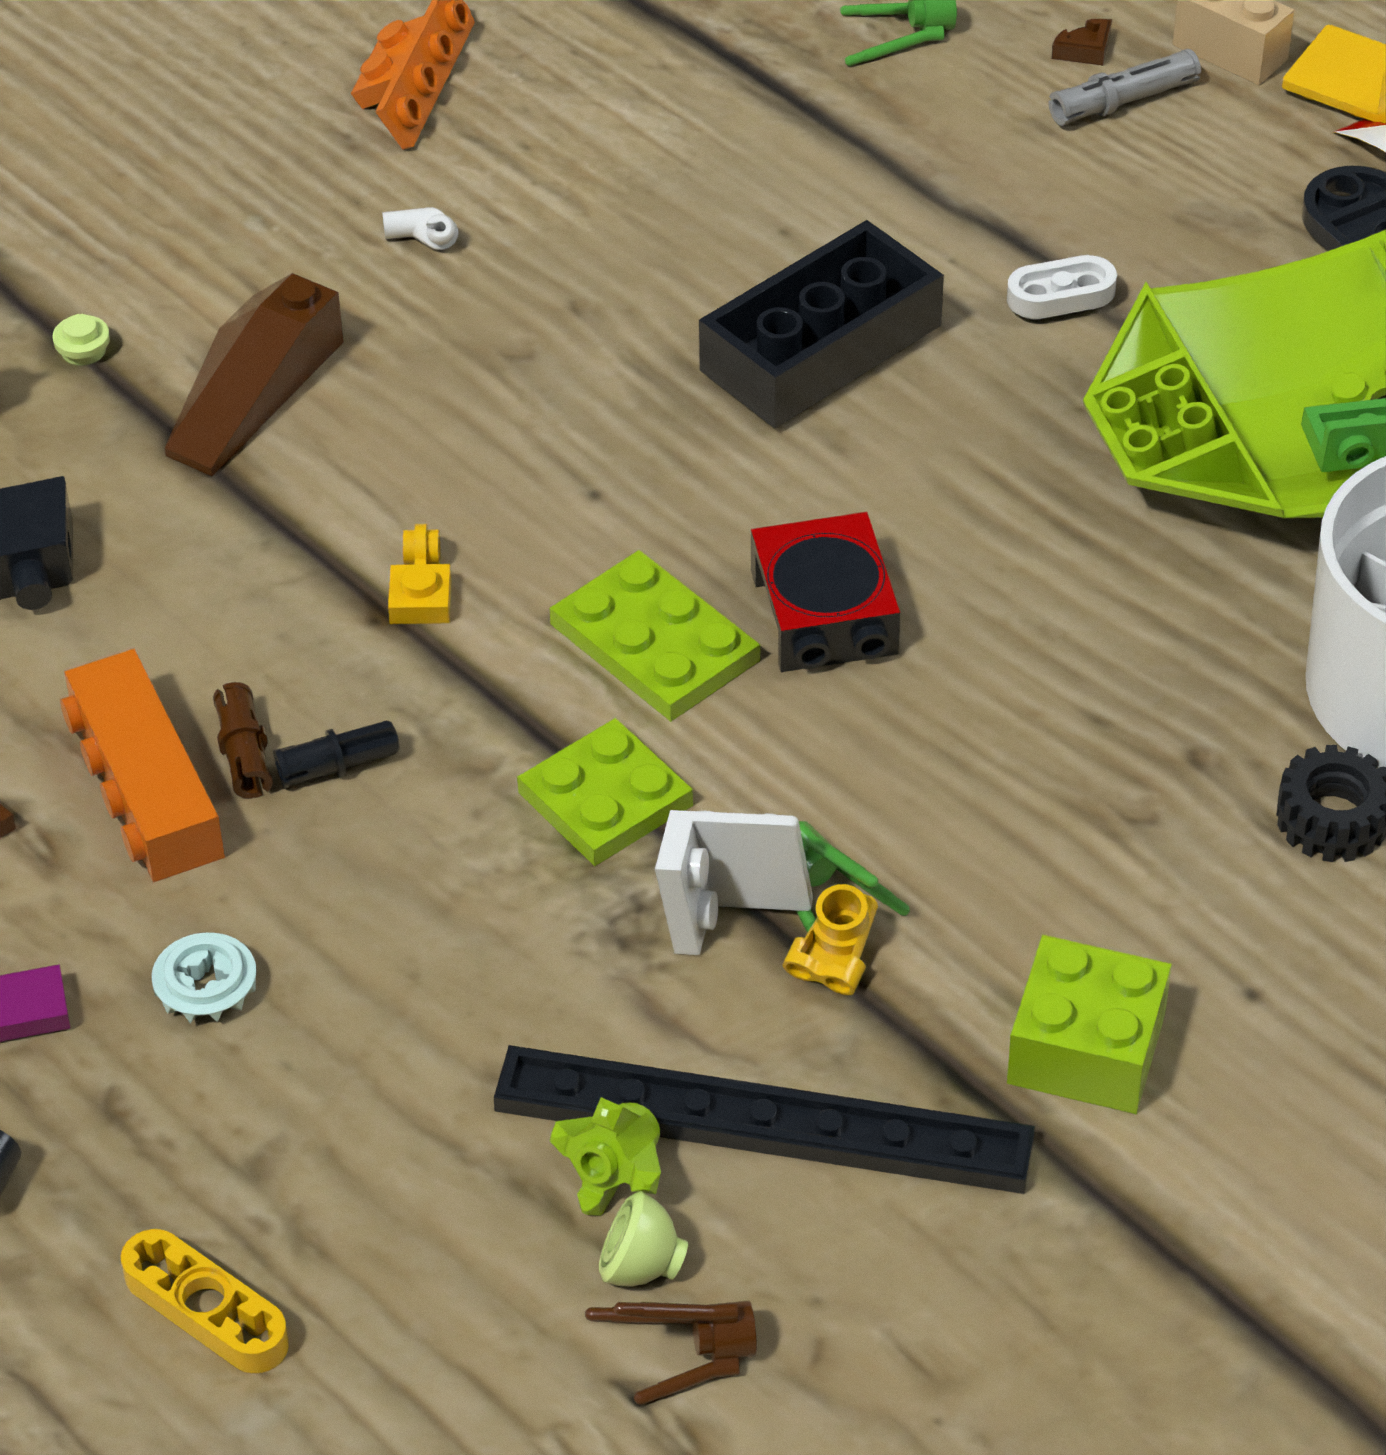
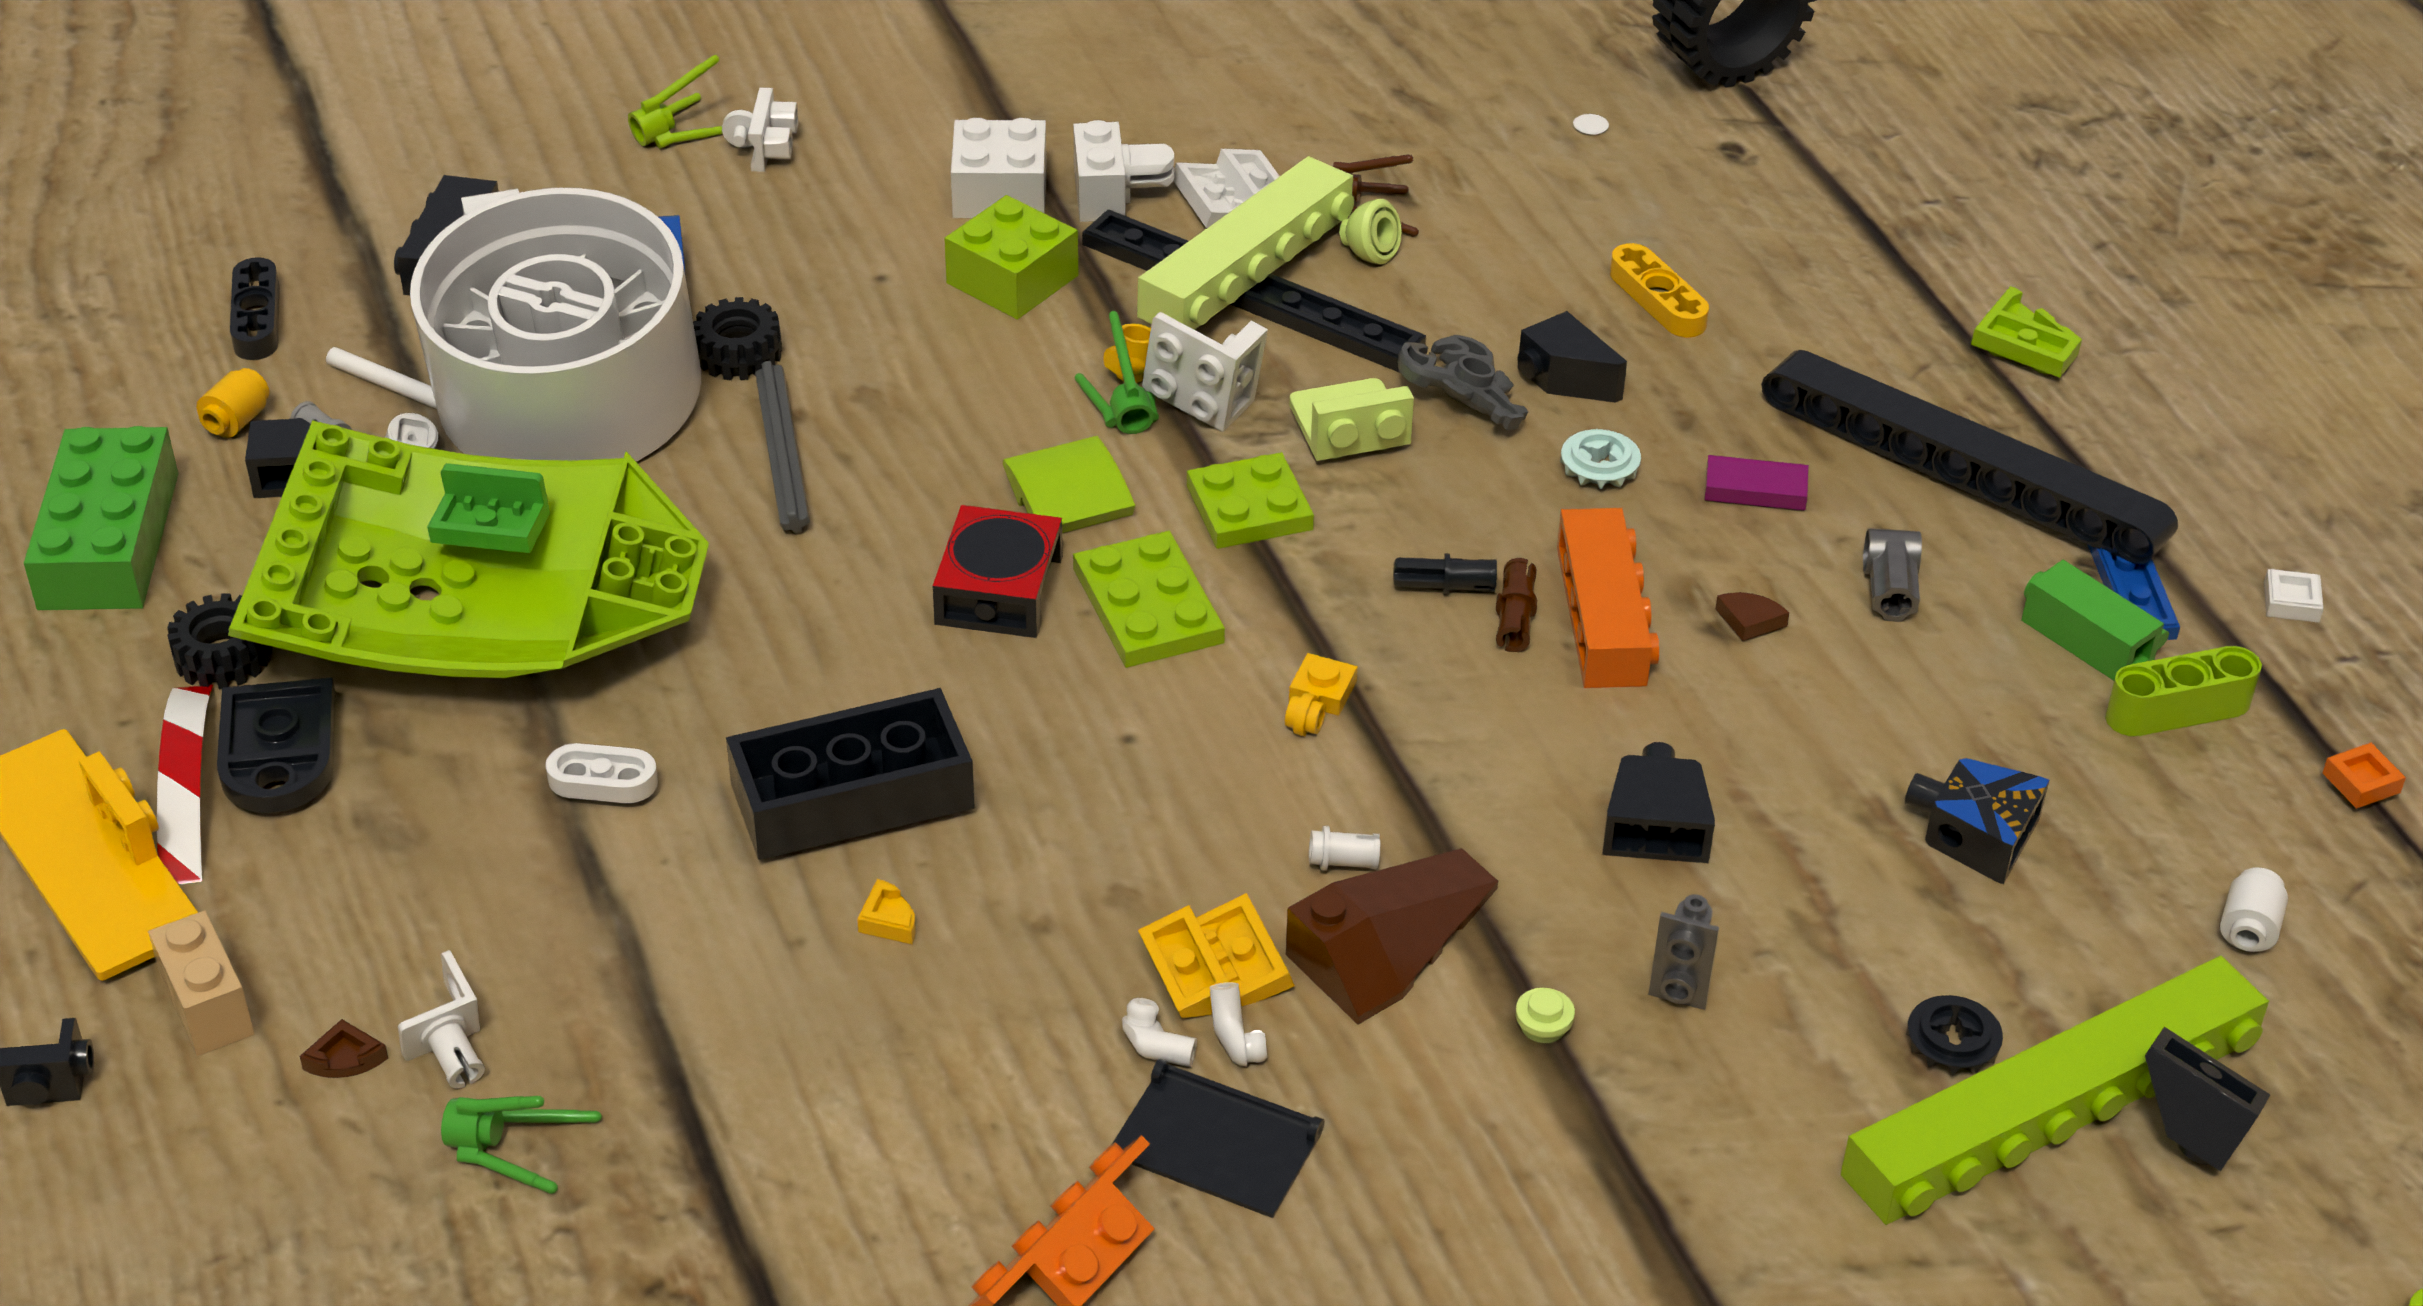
camera: 160 degrees left, 5 degrees down
lime rock [549,1097,661,1216] -> none
light grey pin [1048,49,1201,126] -> none
none -> white bracket [398,950,485,1088]
none -> dark grey axle [755,361,810,534]
none -> yellow tile [857,879,916,944]
none -> white brick [951,118,1047,218]
none -> lime slope [1003,436,1136,533]
none -> white brick [1073,120,1174,222]
none -> black piece [1111,1059,1325,1218]
none -> yellowish green brick [1137,156,1354,330]
none -> yellow slope [1138,893,1295,1018]
none -> white slope [1173,149,1280,228]
none -> white arm [1210,982,1267,1067]
none -> yellowish green bracket [1289,378,1414,461]
none -> white pin [1309,826,1380,871]
none -> dark grey animal [1397,335,1528,430]
none -> black slope [1517,311,1627,403]

